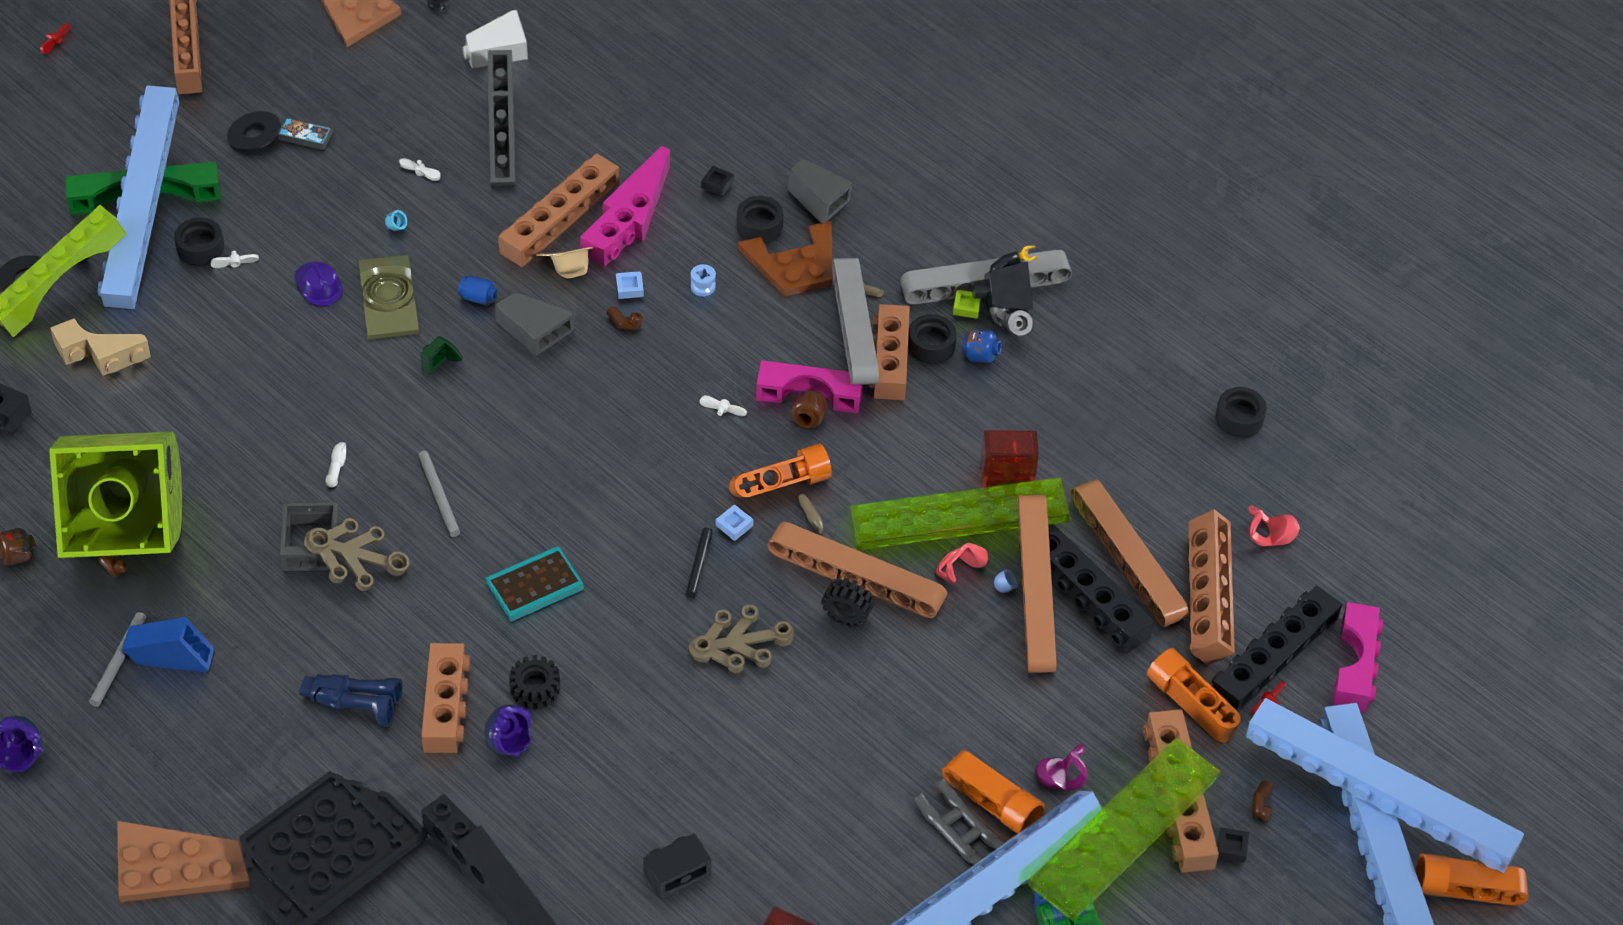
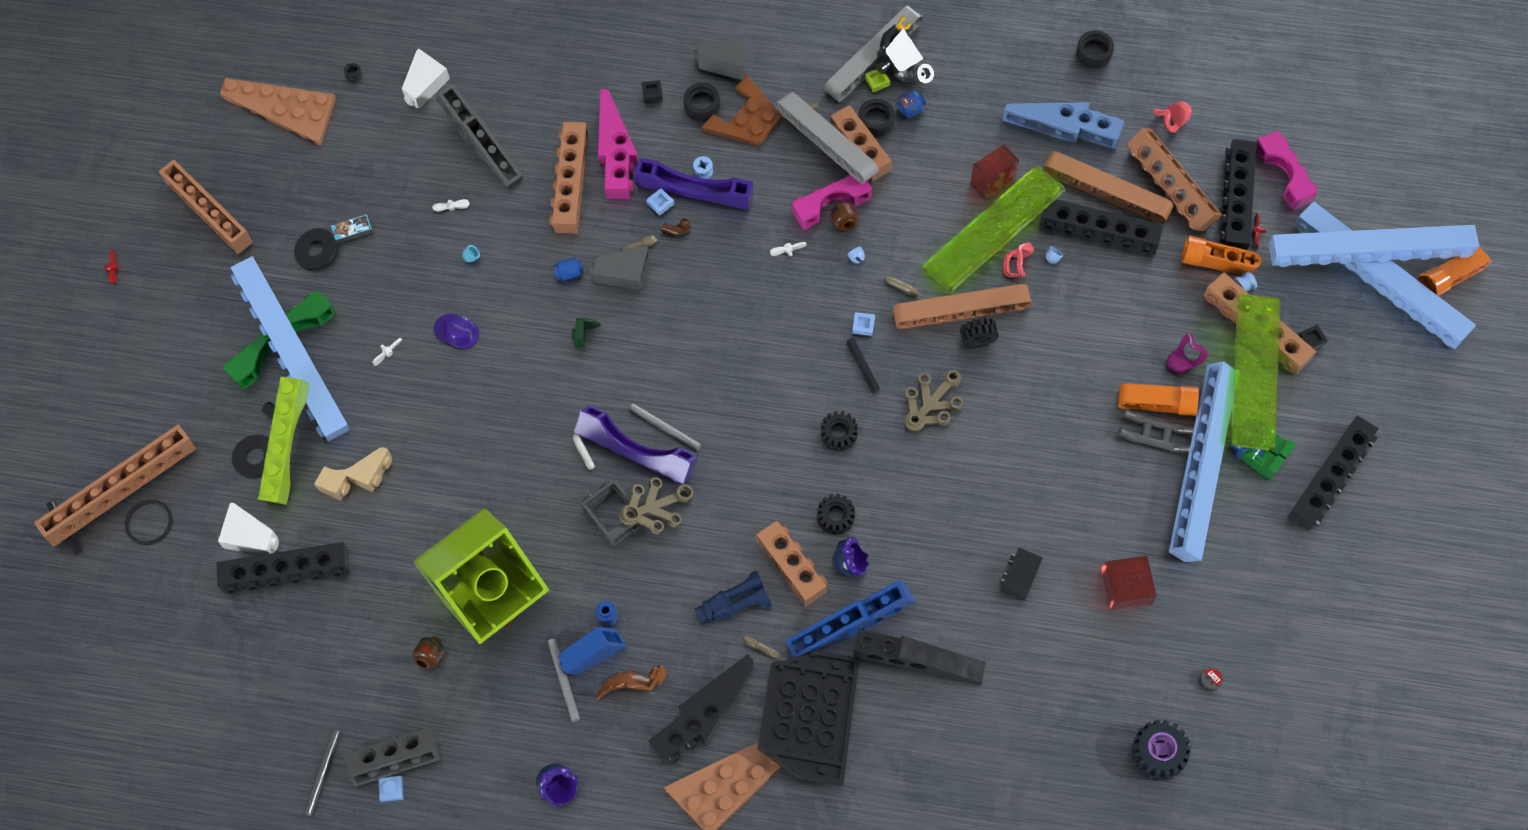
camera: 30 degrees left, 15 degrees up
black tyre [174,217,224,265] -> none
olive slope [358,255,419,340] -> none
tile [486,546,584,622] -> none
tan piece [536,247,593,278] -> none
orange beam [729,443,832,498] -> none
nougat beam [1018,494,1056,673] -> none
reddish brown arm [1252,780,1273,821] -> none
none -> dark purple arch [574,405,698,484]
none -> blue brick [595,601,618,627]
none -> dark orange plant [596,664,667,701]
none -> dark tan piece [621,235,657,251]
none -> dark purple arch [634,158,754,210]
none -> black brick [648,654,754,766]
none -> dark tan piece [743,636,780,659]
none -> blue brick [785,580,916,657]
none -> black tyre [821,411,858,451]
none -> light blue hinge [847,247,865,264]
none -> medium blue brick [1003,102,1125,150]
none -> light blue wheel [1233,272,1257,291]

